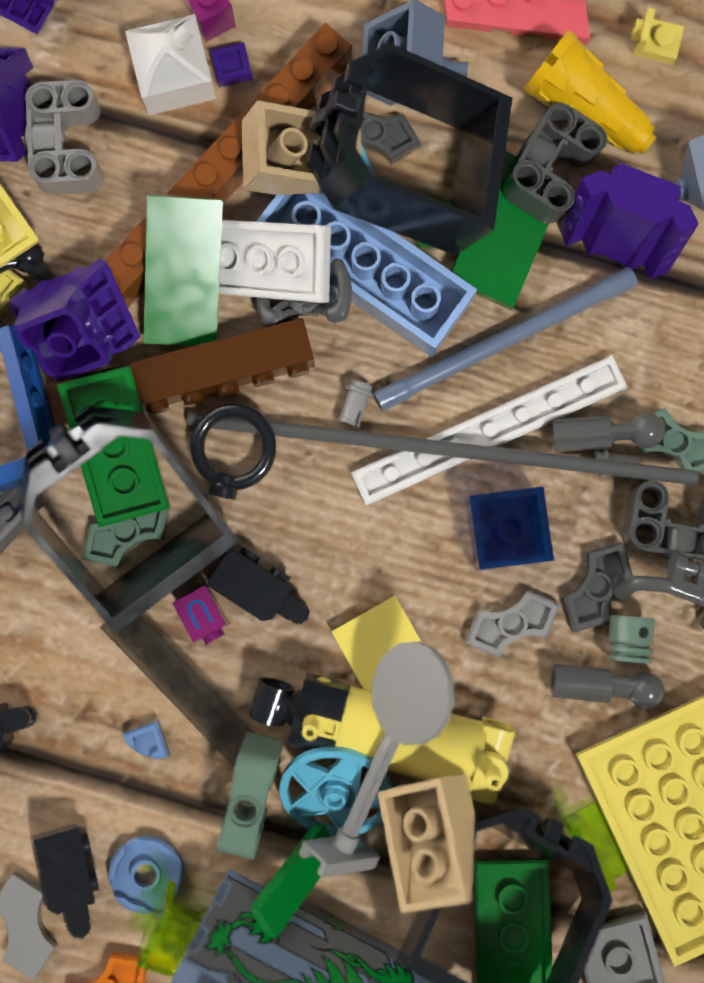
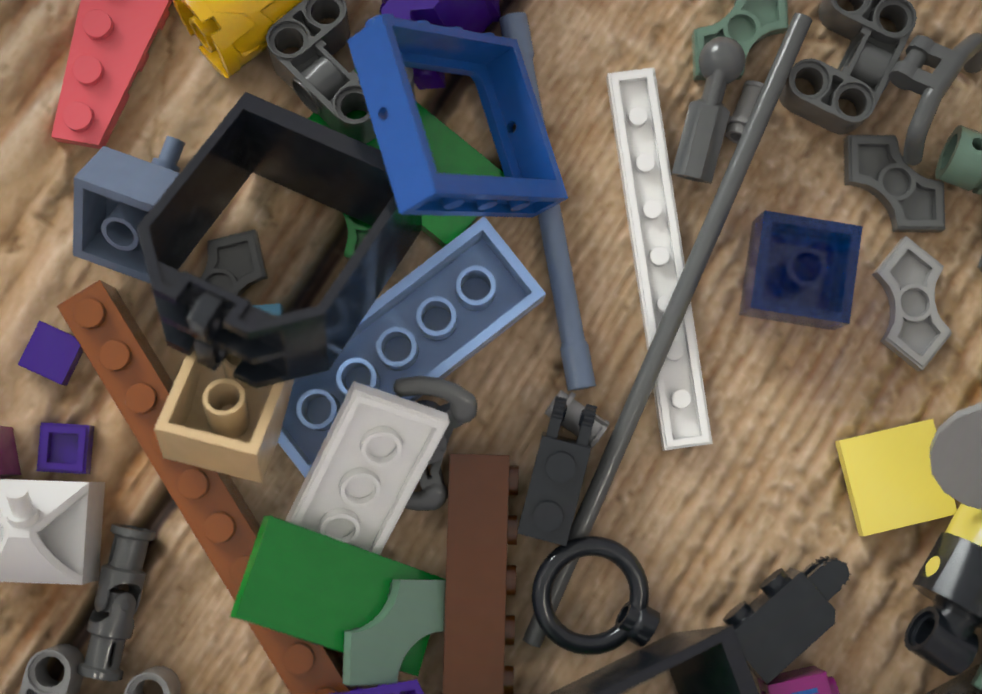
camera: 80 degrees left, 0 degrees up
none -> dark purple tile [18,321,84,386]
none -> dark grey piece [77,523,156,681]
none -> sand green tile [342,579,445,686]
none -> blue piece [347,14,568,218]
none -> black hinge [517,396,597,546]

